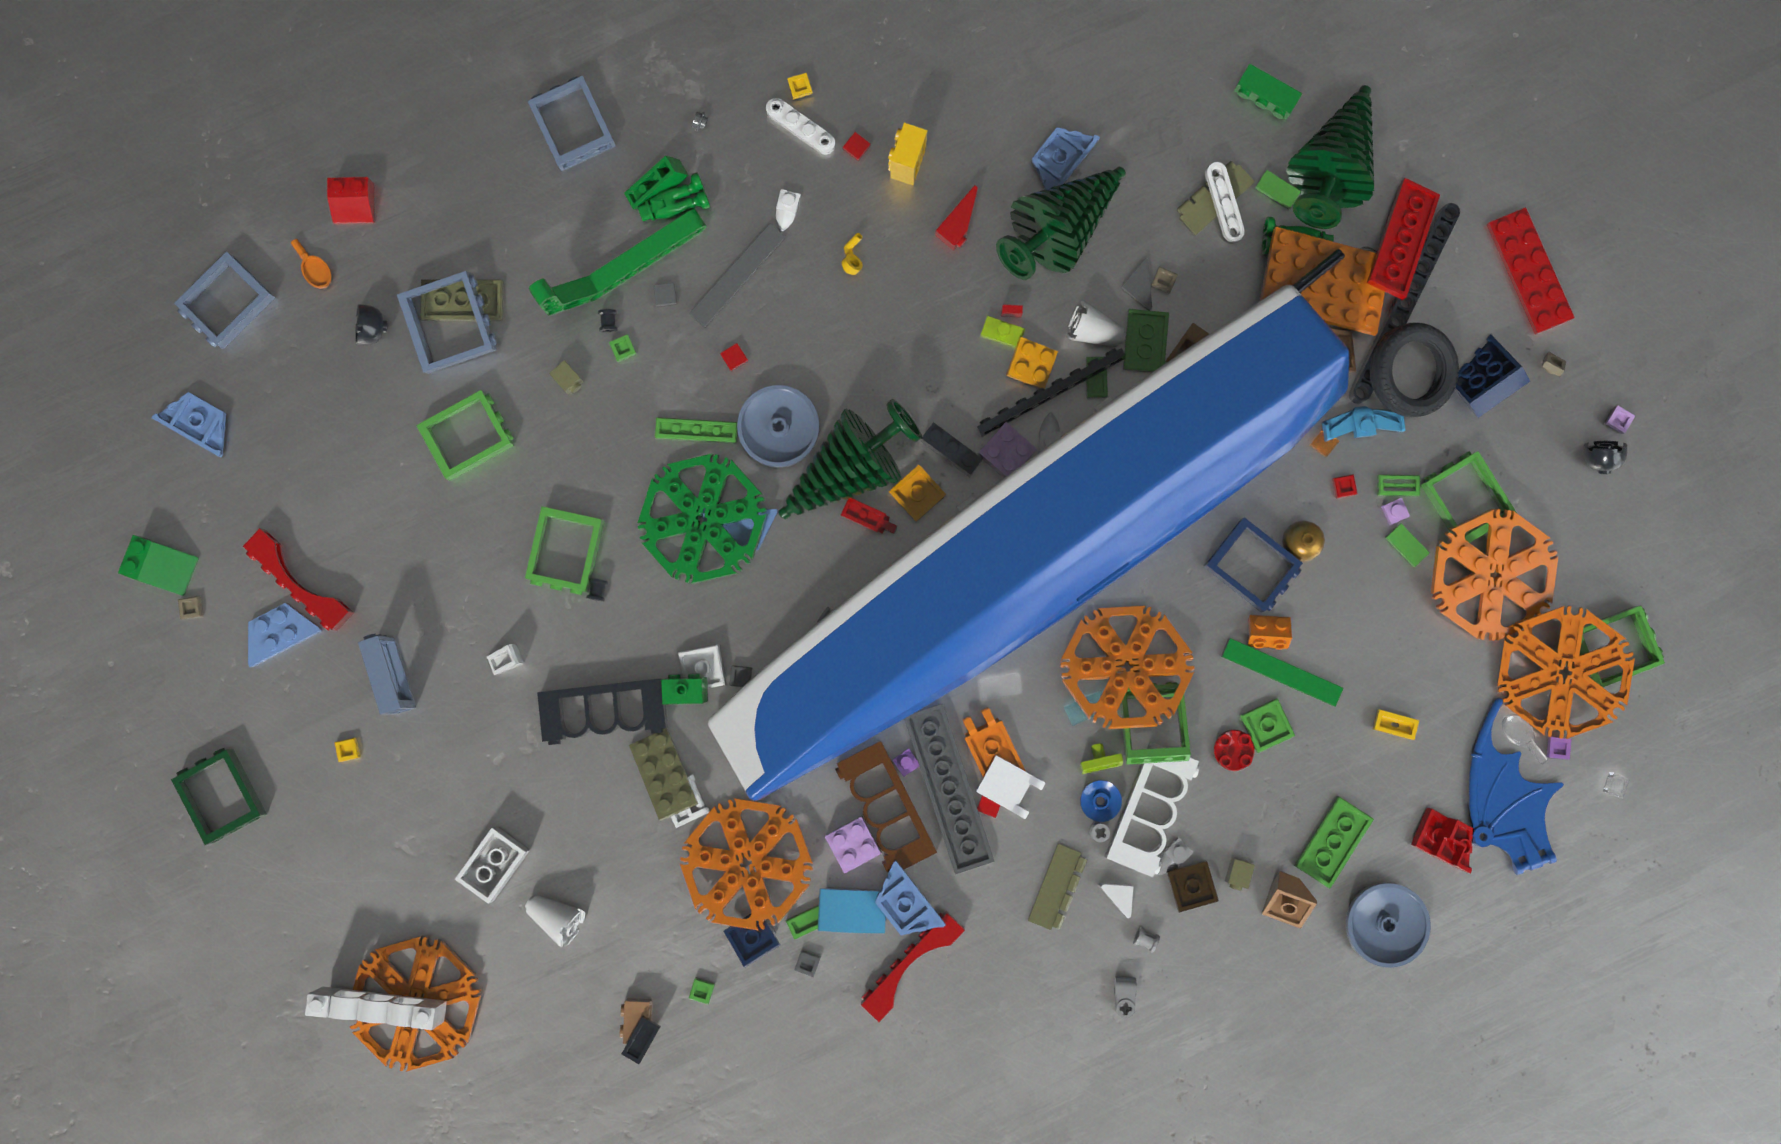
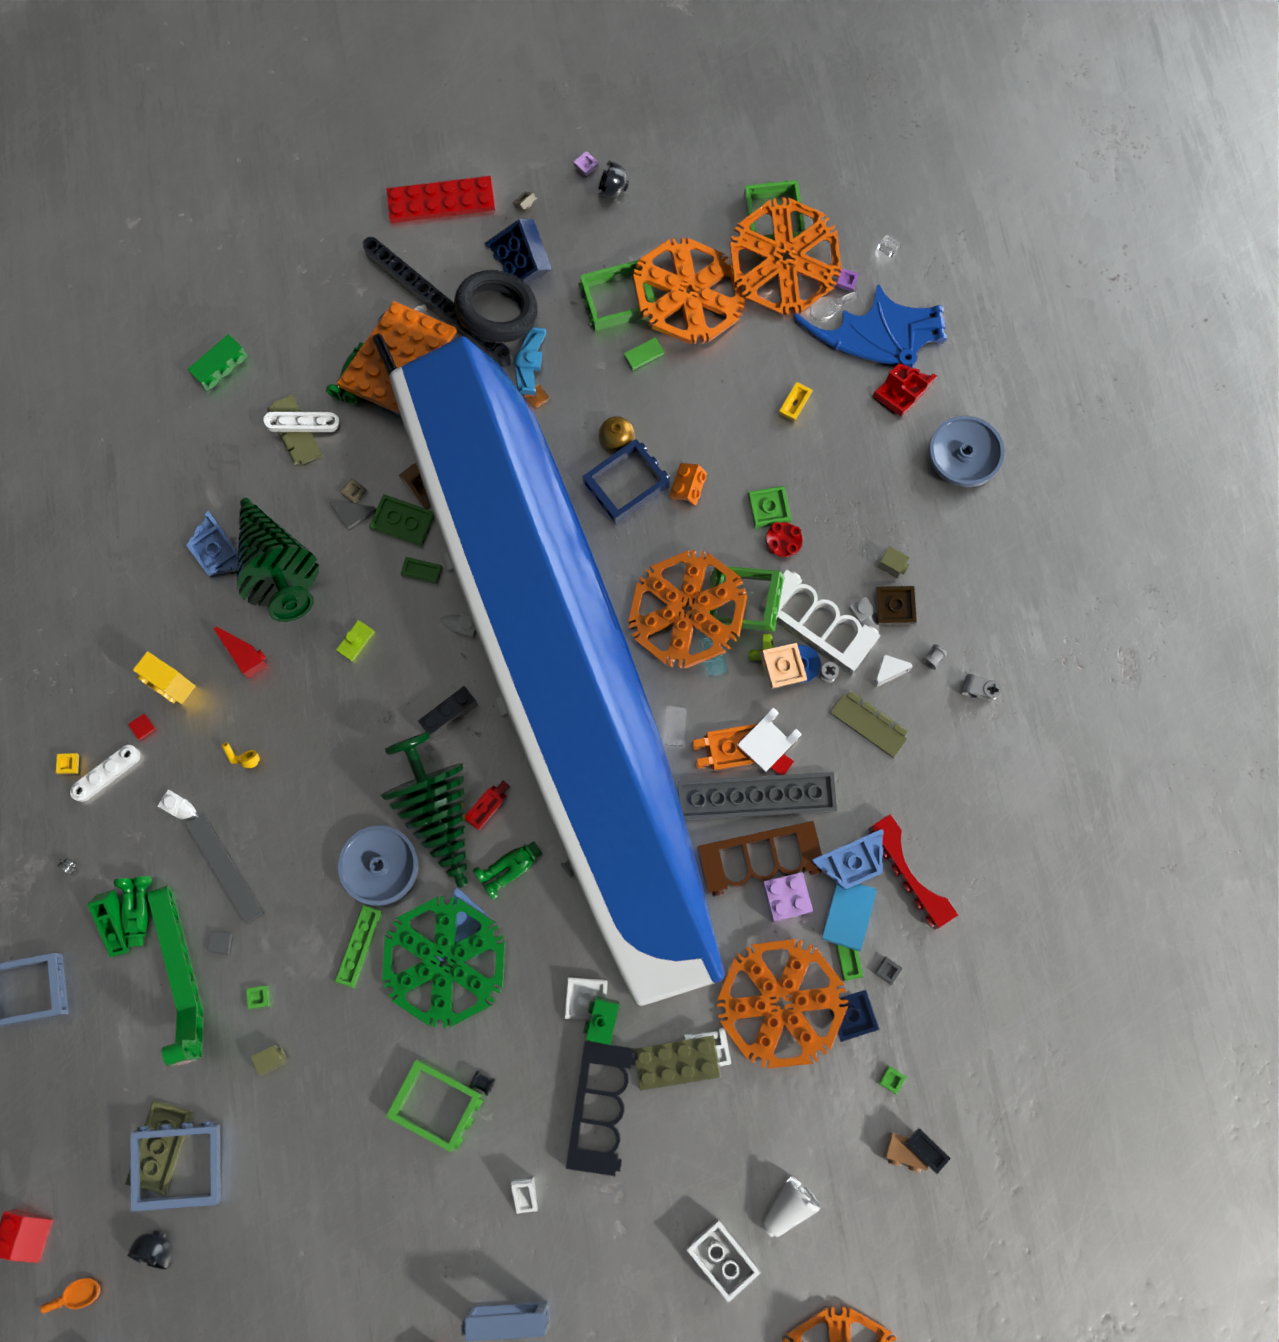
camera: 75 degrees left, 10 degrees down
bright green window [416,390,514,481] -> none
black bush [598,309,618,333] -> none
red tile [720,343,748,372] -> none
dark grey tile [729,665,752,687] -> none
light orange plate [889,465,946,522] -> none
medium lavender plate [892,749,919,777] -> none
black plate [977,348,1126,437] -> none
lavender brick [978,422,1037,478] -> none
red tile [1001,304,1023,318] -> none
light orange plate [1006,337,1058,389] -> none
white cone [1067,301,1126,347] -> none
green tile [1221,638,1344,707] -> none
bright green tile [1255,170,1301,210] -> none
medium nougat slope [1262,871,1317,929] -> none
dark green plant [1286,85,1374,229] -> none
bright green tile [1294,796,1374,889] -> none
red tile [1332,474,1358,499] -> none
red plate [1367,178,1440,300] -> none
bright green tile [1377,475,1420,496] -> none
lavender plate [1381,498,1410,525] -> none
none -> green piece [472,841,543,900]
none -> light nougat plate [760,643,807,689]

